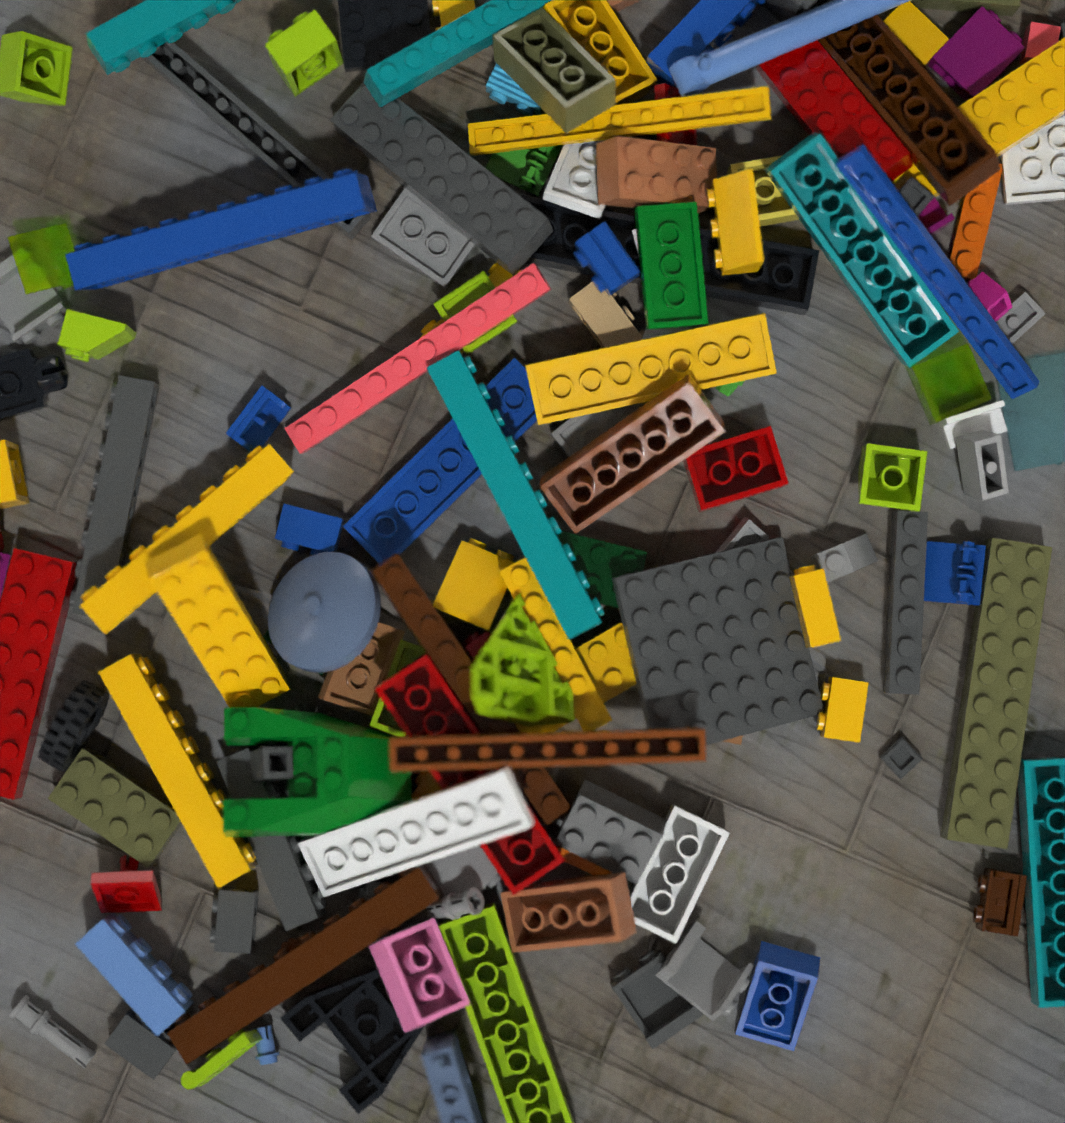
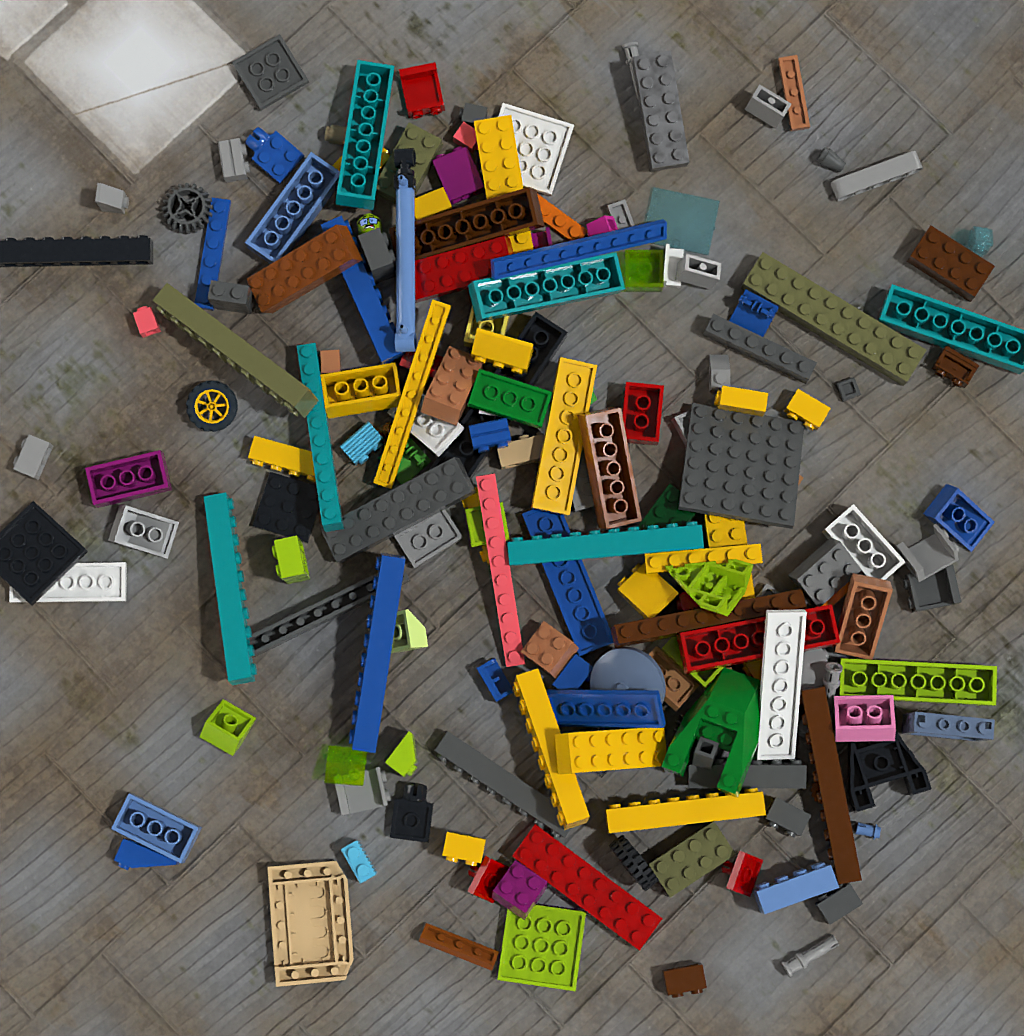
camera: 65 degrees left, 5 degrees down
lime plate [181,1029,263,1090] -> none
dark orange brick [389,727,706,771] -> none
olive brick [493,8,616,133] -> none
lime slope [858,443,928,512] -> none
dark grey tile [898,176,935,216] -> none
none -> yellowish green slope [391,609,428,653]
none -> nougat brick [521,621,579,679]
none -> blue plate [547,690,666,728]

